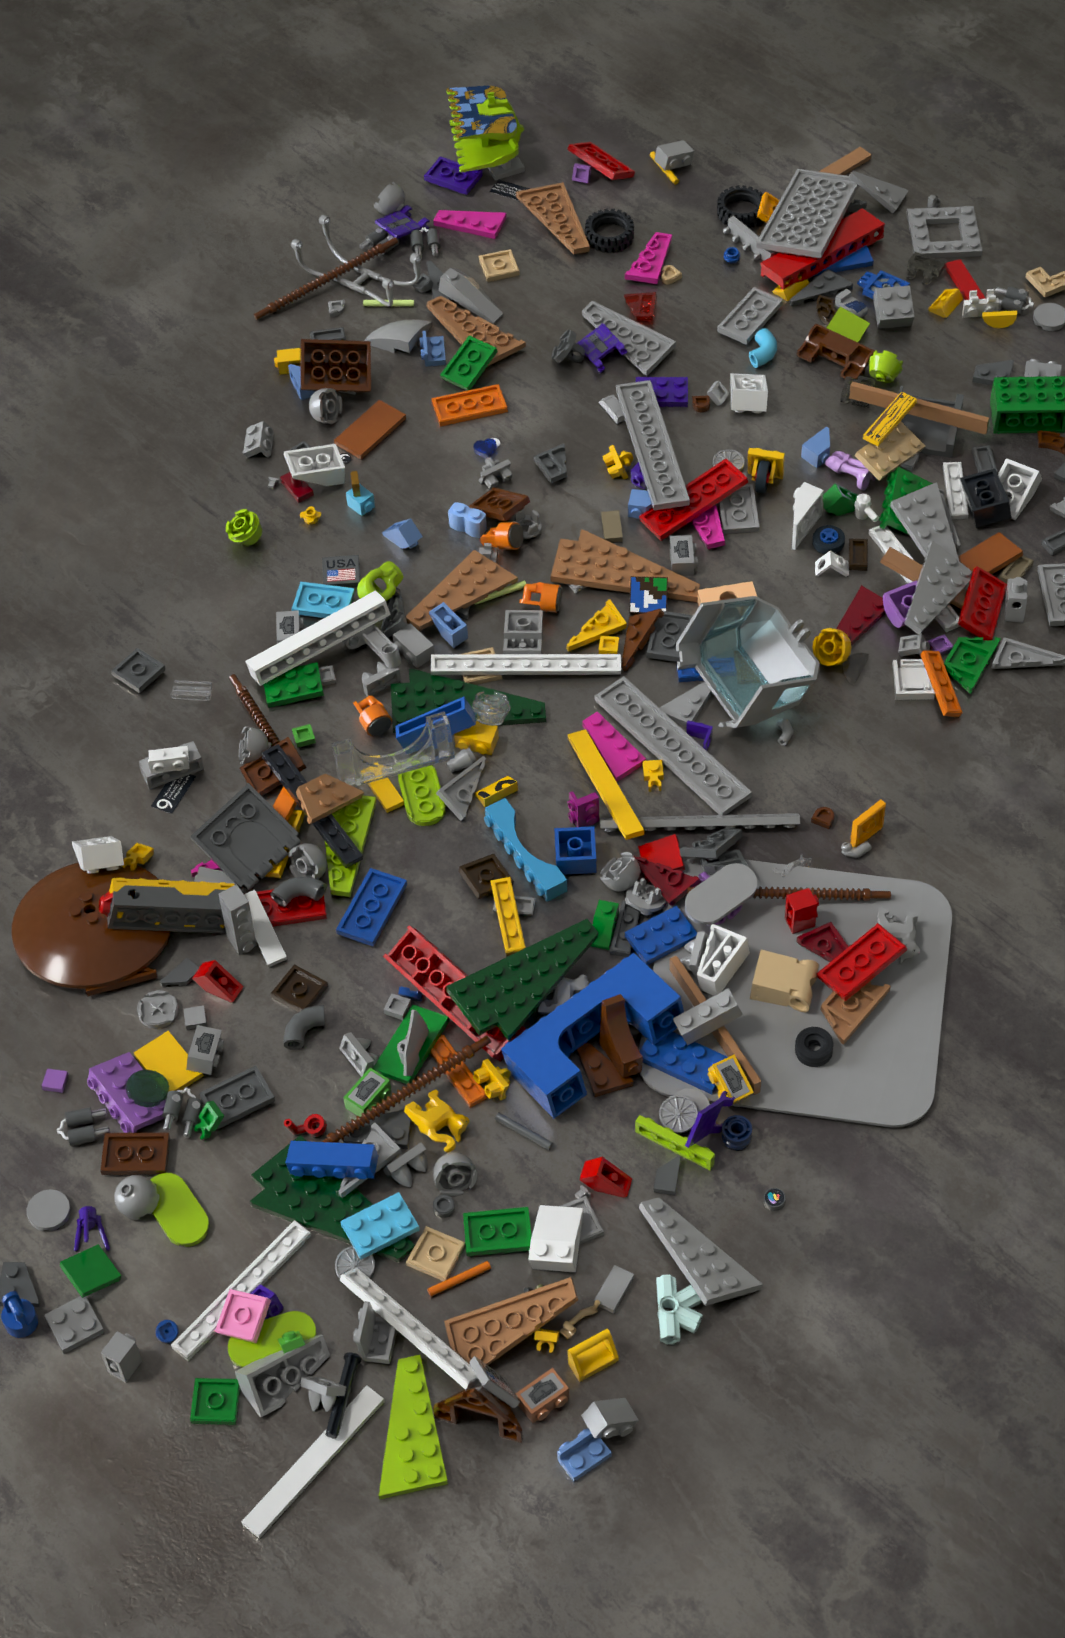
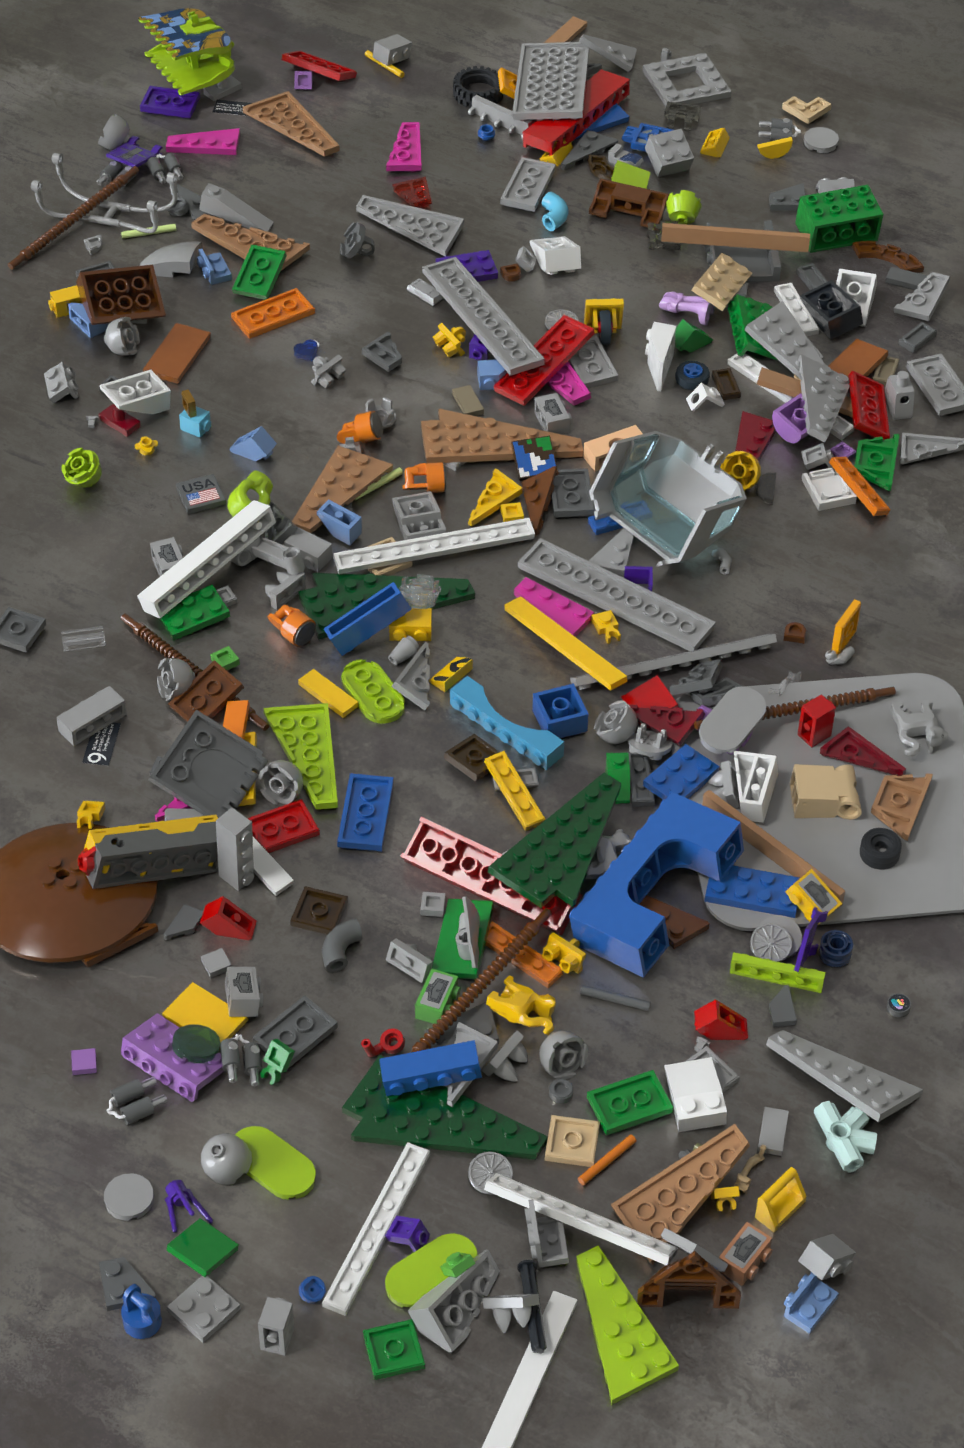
camera: 20 degrees left, 5 degrees down
white slope [72,836,124,873] -> none
reddish brown plate [100,1133,170,1175] -> none
light grey tile [137,990,179,1029] -> none
white bracket [148,746,190,773] -> none
bright pink tile [215,1289,271,1343] -> none
black plate [262,744,363,868] -> none
dark grey cylinder [270,877,327,907] -> none
medium azure plate [292,582,355,618] -> none
medium nougat wing [296,774,364,824] -> none
clear arch [331,712,455,787] -> none
medium azure plate [340,1192,420,1260] -> none
blue tile [398,986,423,1001] -> none
light blue brick [448,502,487,538] -> none
reddish brown plate [468,488,530,521] -> none
tan tile [479,249,520,282] -> none
magenta bracket [567,791,600,827] -> none
dark purple flag [577,323,628,372] -> none
black tyre [585,209,634,253] -> none
reddish brown arch [599,994,643,1078] -> none
tan tile [661,265,682,285] -> none
light grey brick [673,988,743,1045] -> none
medium blue slope [801,426,830,468] -> none
red tile [817,923,907,1002] -> none
white piece [854,494,879,522] -> none
yellow tile [863,392,917,446] -> none
red tile [944,259,986,300] -> none
white plate [962,289,999,318] -> none

